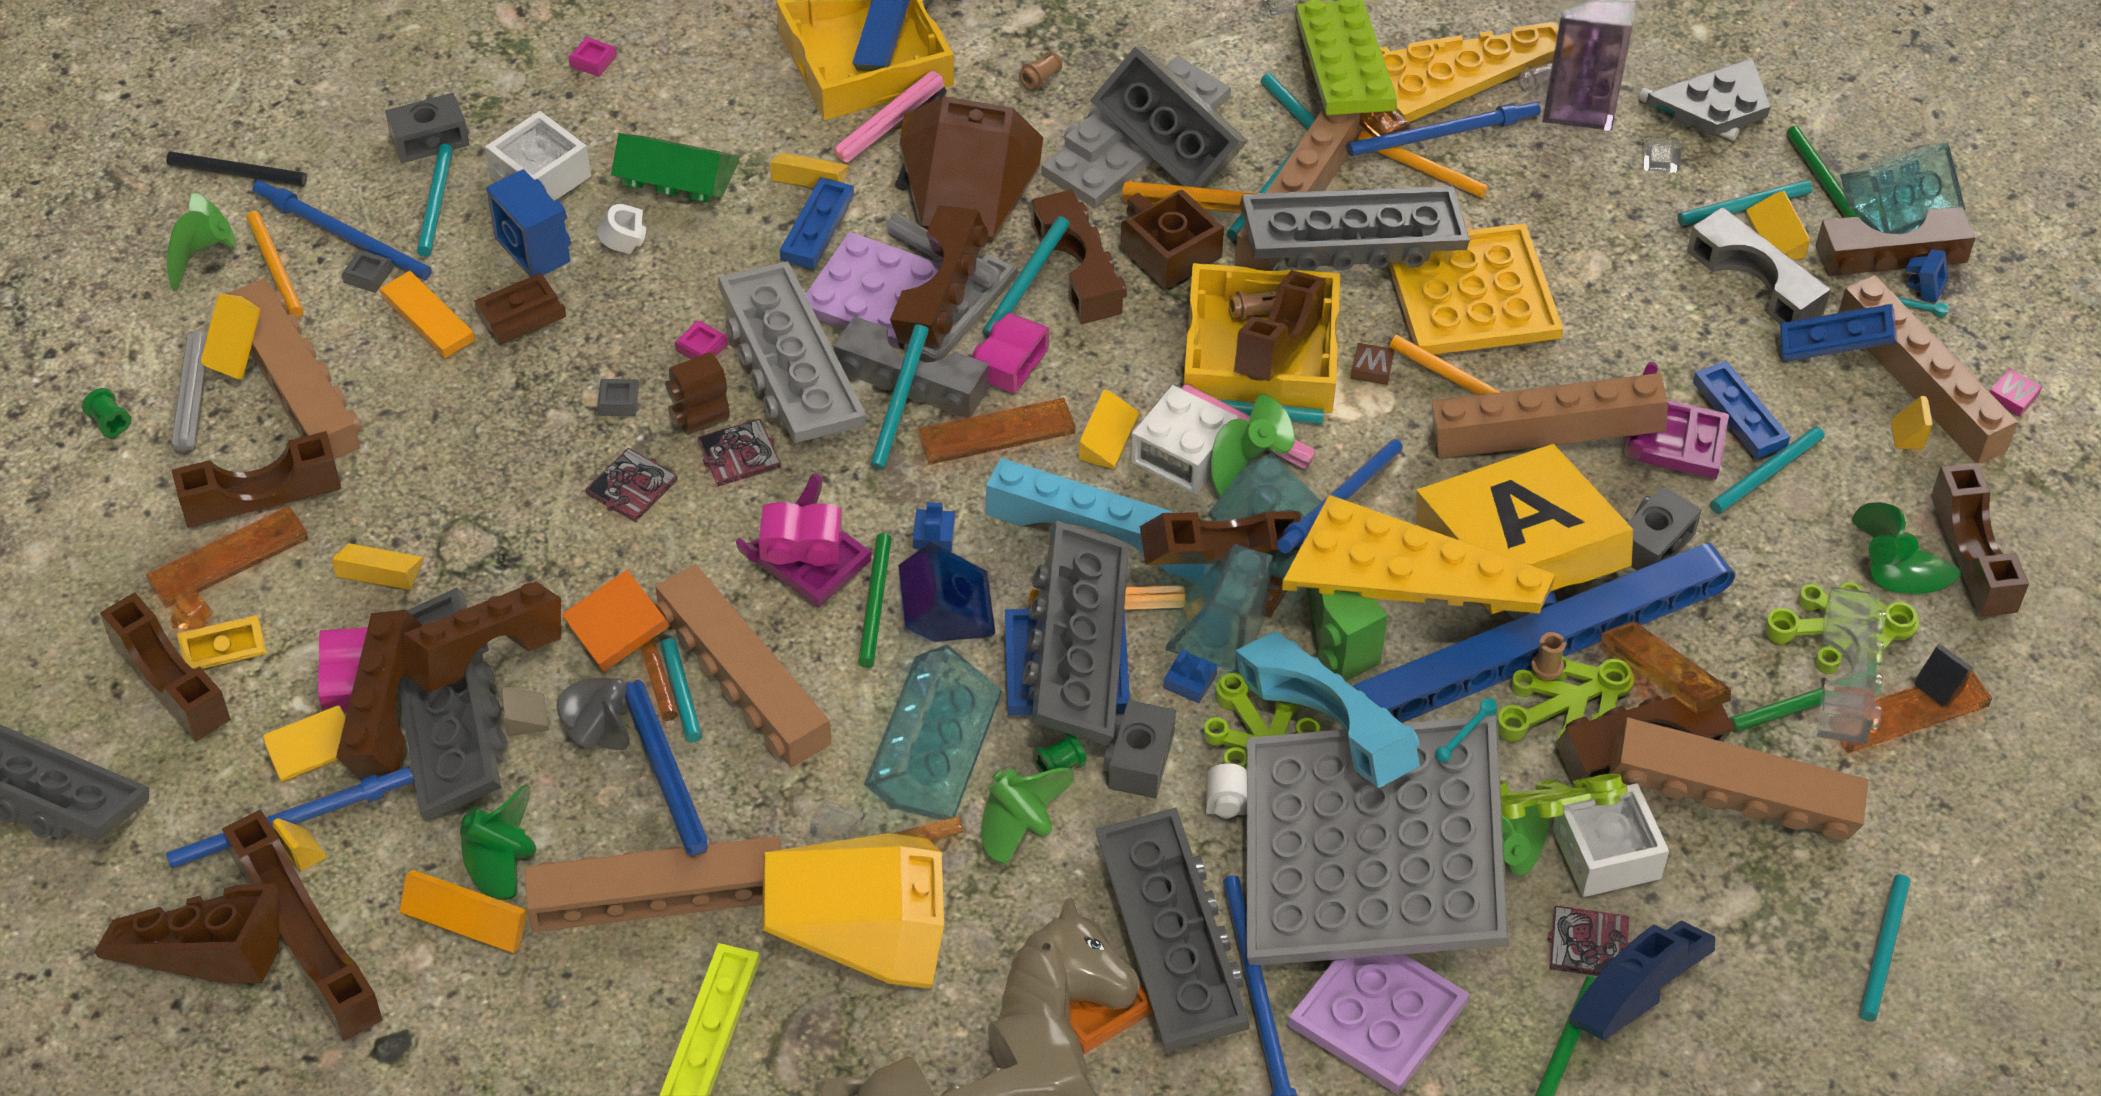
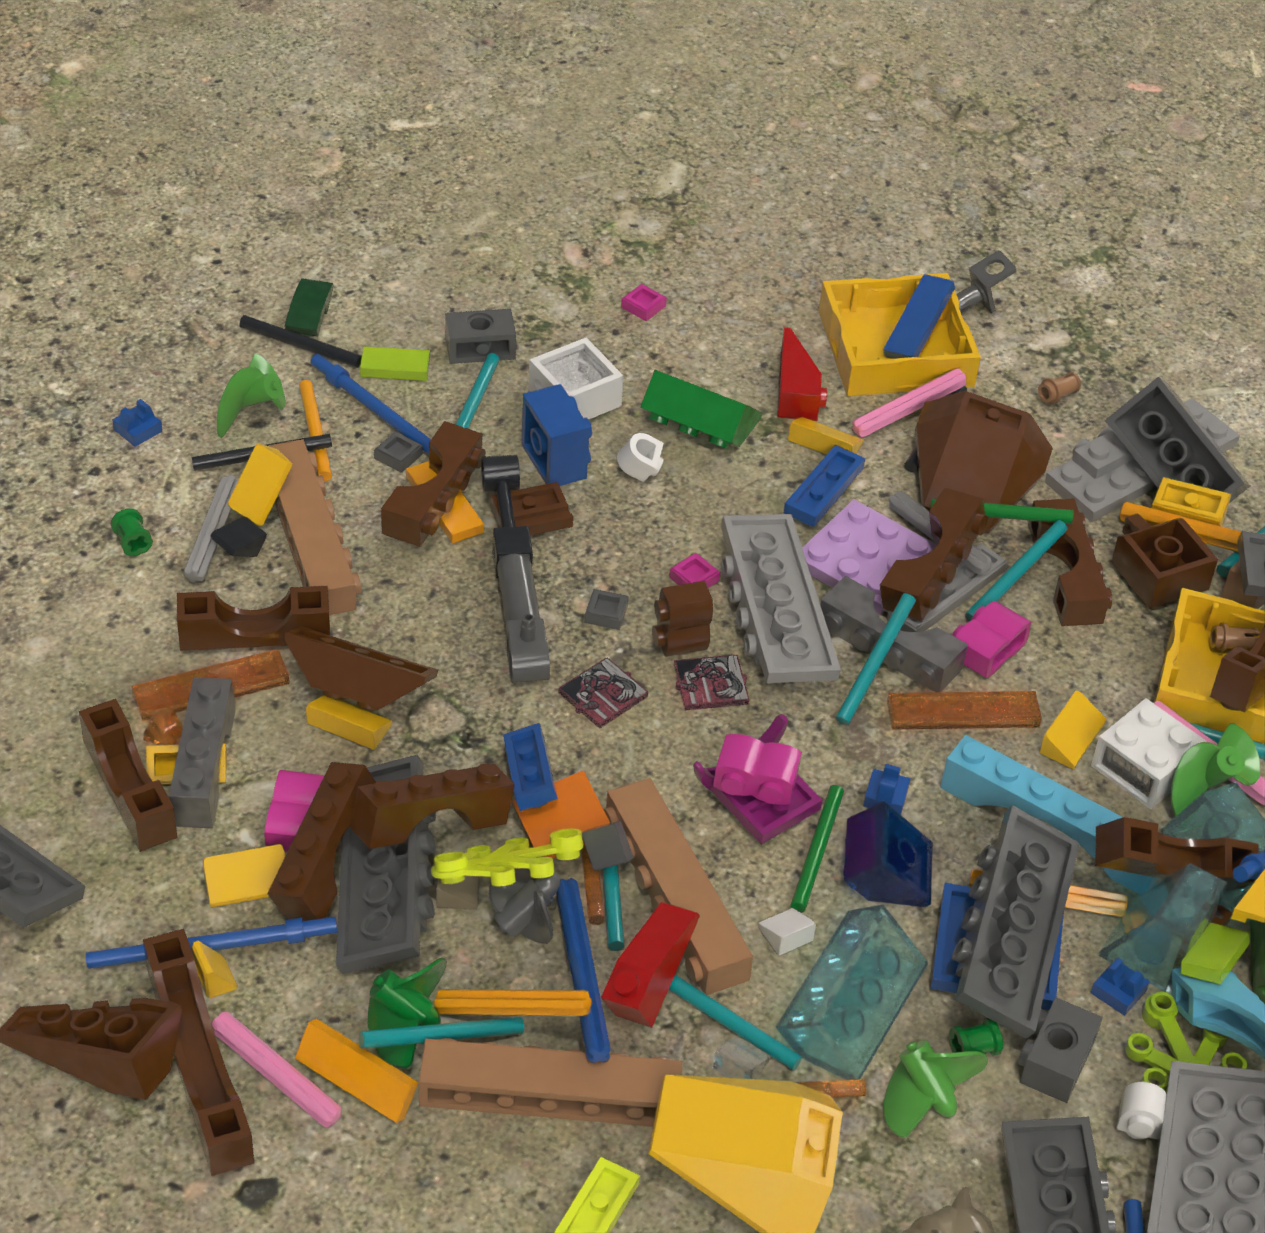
camera: 10 degrees right, 5 degrees down
none -> blue tile [112,399,162,447]
none -> flat silver arch [169,677,236,828]
none -> black bar [192,434,332,471]
none -> black slope [210,517,267,557]
none -> bright pink axle [212,1012,342,1128]
none -> dark green slope [284,278,334,337]
none -> reddish brown wedge [284,626,438,710]
none -> teal bar [359,1017,524,1049]
none -> lime tile [360,346,430,381]
none -> reddish brown arch [381,421,486,547]
none -> neon yellow plant [431,829,583,886]
none -> light orange axle [434,989,592,1016]
none -> dark grey piece [481,455,550,683]
none -> blue plate [503,723,558,811]
none -> dark grey tile [582,820,633,871]
none -> red slope [601,902,700,1028]
none -> teal bar [669,974,802,1071]
none -> white slope [758,908,816,956]
none -> red slope [777,327,827,421]
none -> green bar [931,498,1074,524]
none -> yellow slope [1152,477,1231,526]
none -> lime tile [1181,922,1250,985]

